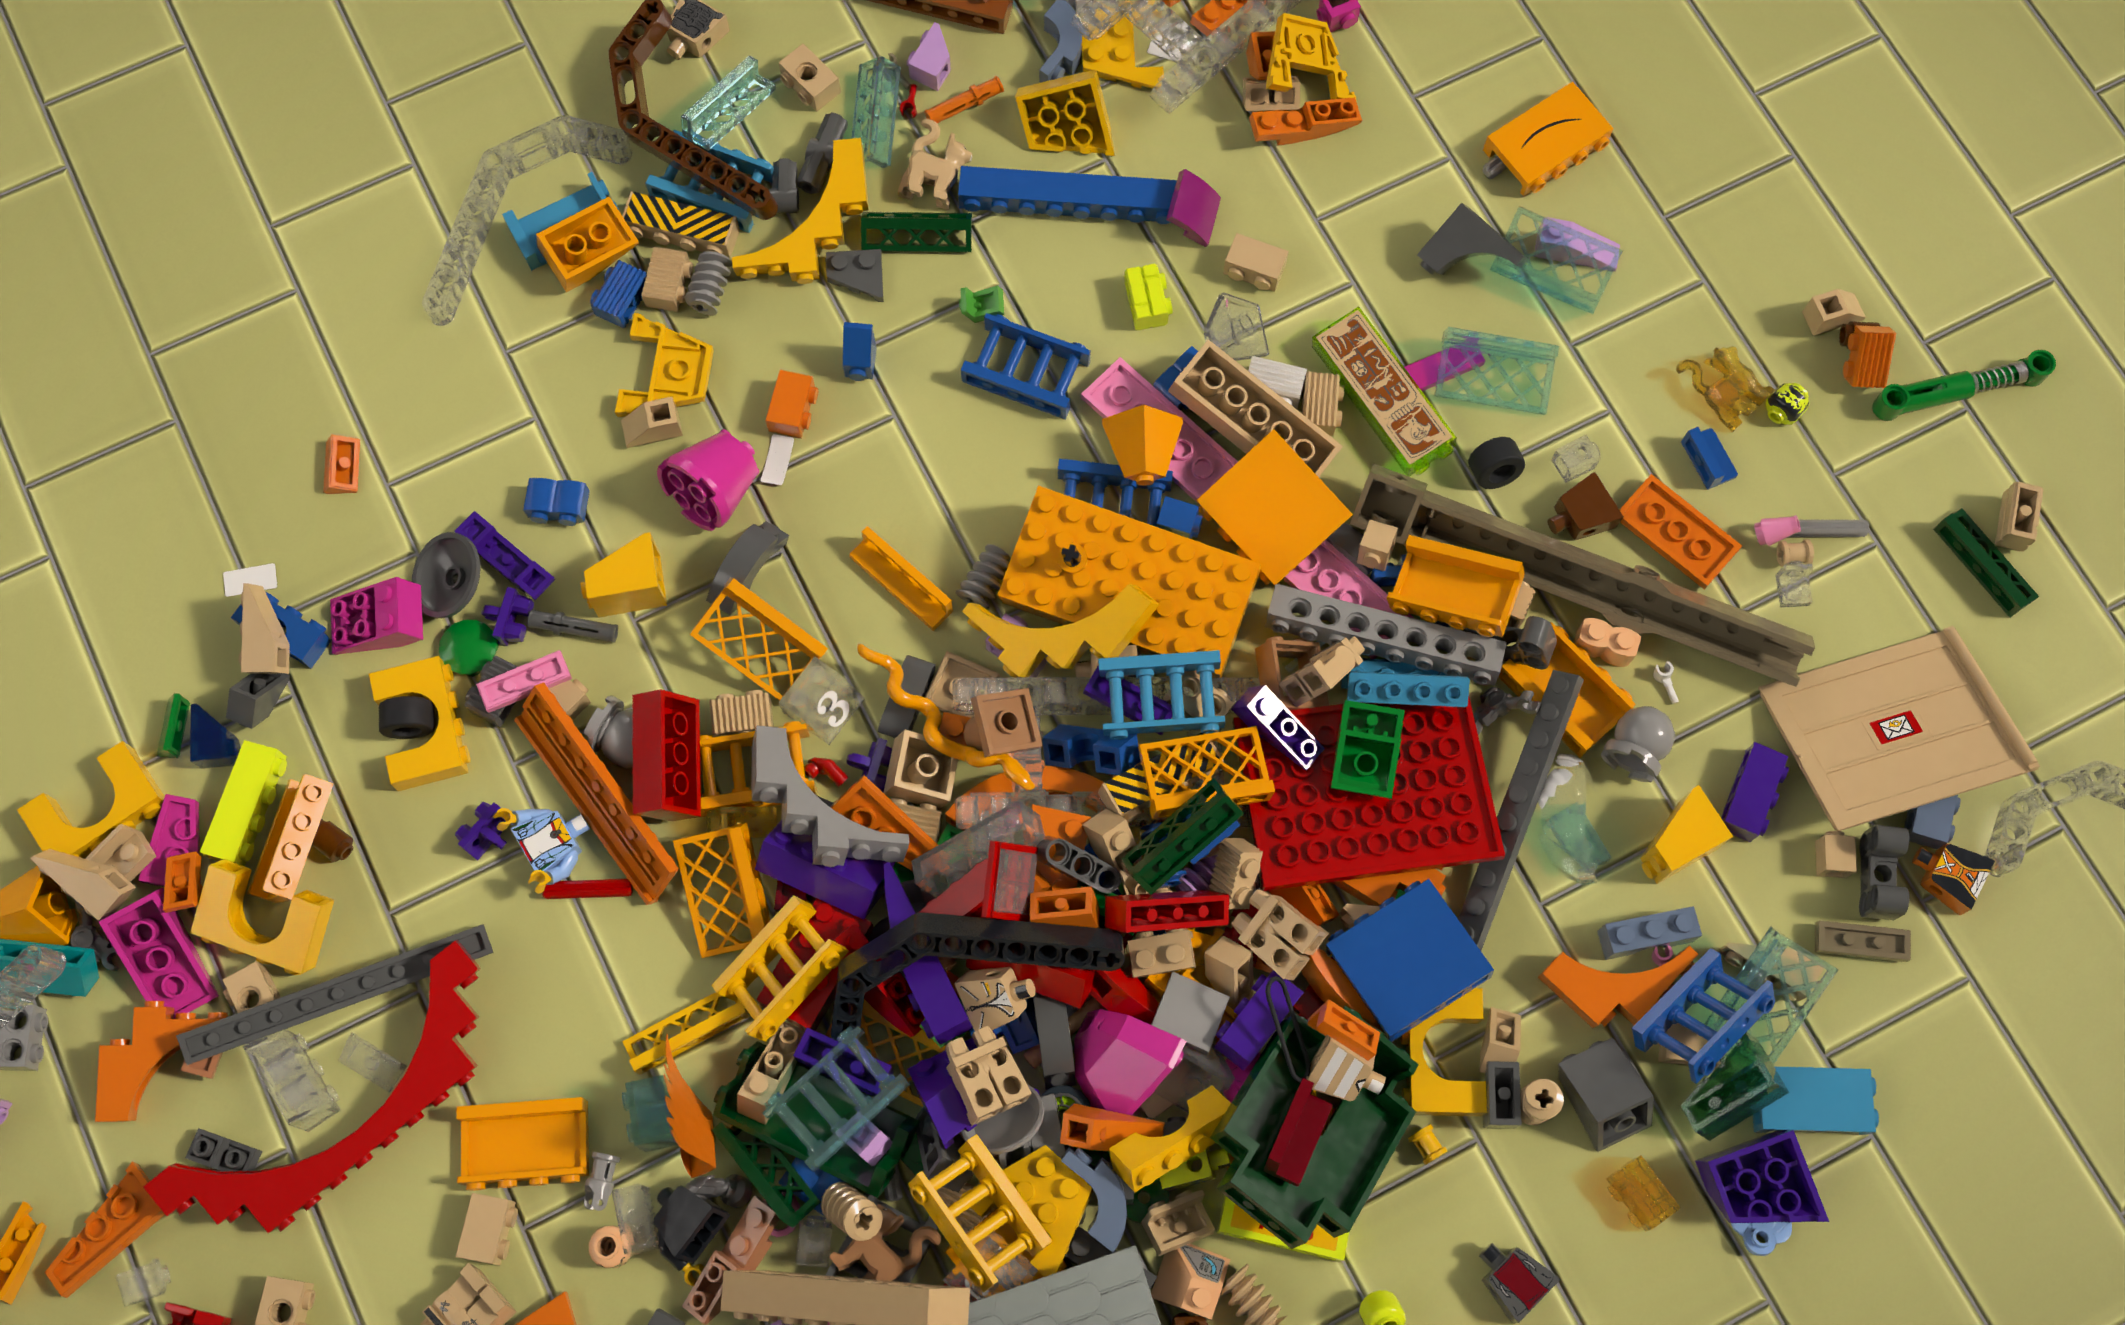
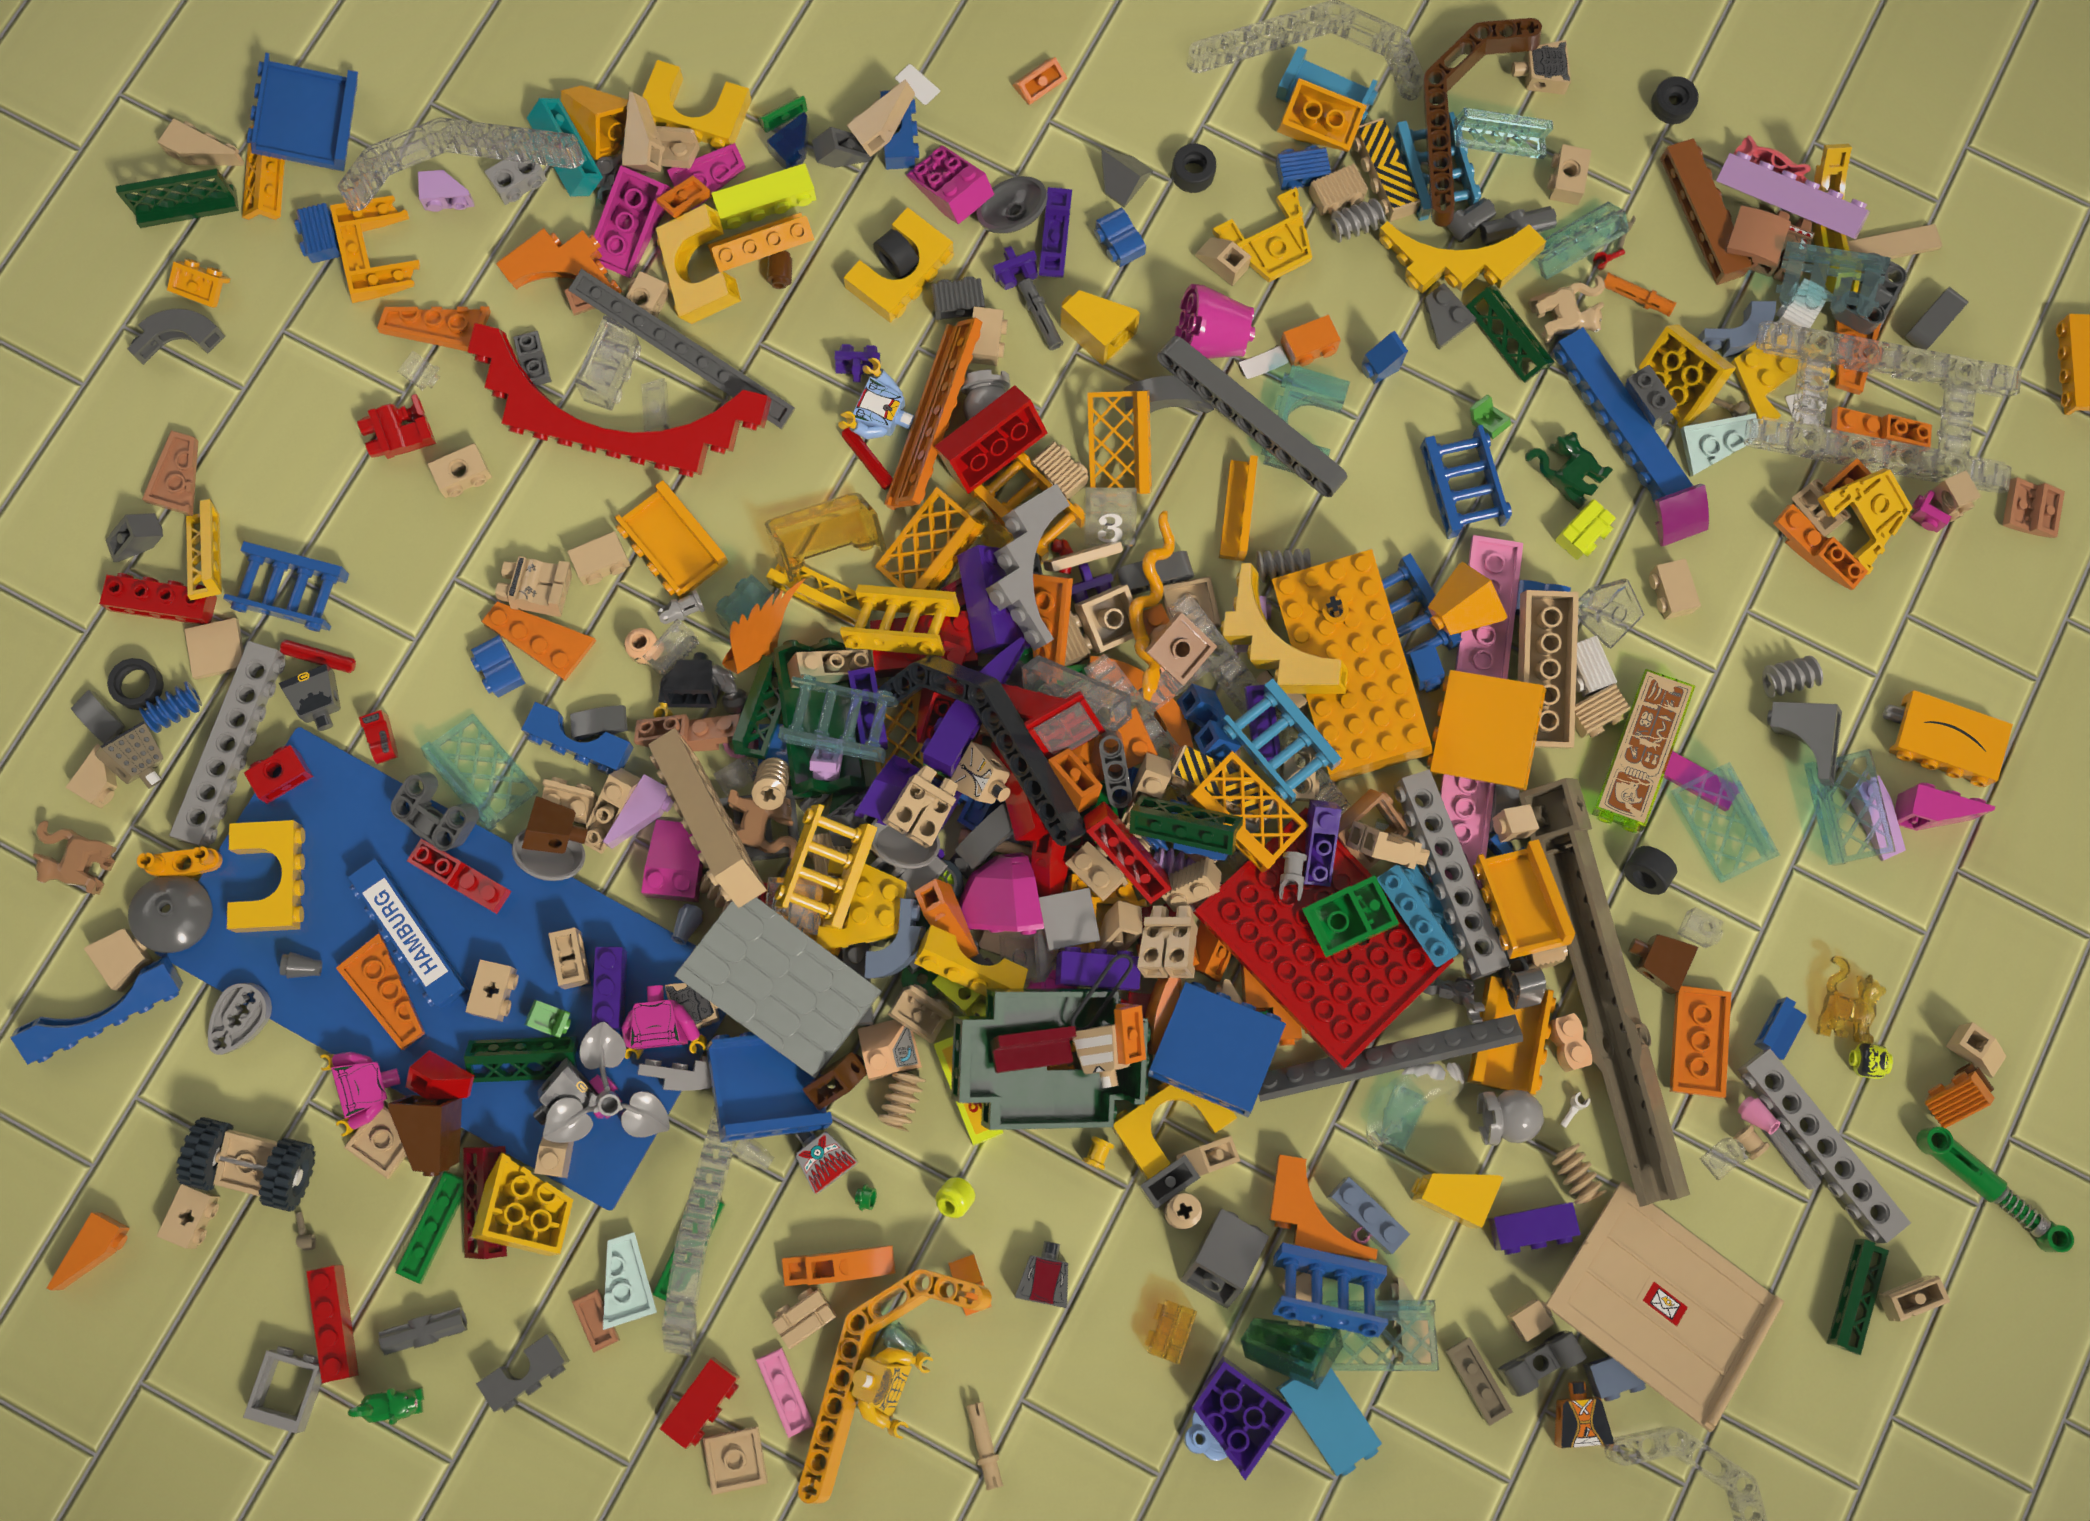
camera: 50 degrees right, 5 degrees up
green dish [439,620,499,677] -> none
bright pink tile [476,650,572,713] -> none
lavender slope [907,22,951,91] -> none
none -> clear yellow windscreen [765,493,887,582]
none -> tan tile [1043,542,1123,572]
none -> dark grey slope [1101,149,1153,208]
none -> dark grey beam [1157,336,1347,497]
none -> black tyre [1172,143,1217,193]
none -> clear light blue arch [1261,365,1350,473]
none -> light grey piece [1279,852,1307,901]
none -> dark green animal [1525,432,1613,510]
none -> tan piece [1552,1143,1607,1204]
none -> dark grey panel [1625,365,1677,431]
none -> light aqua wing [1680,413,1761,477]
none -> dark tan hand [1712,397,1750,417]
none -> light grey brick [1738,1049,1911,1243]
none -> light grey piece [1762,655,1823,698]
none -> dark pink slope [1894,783,1996,831]

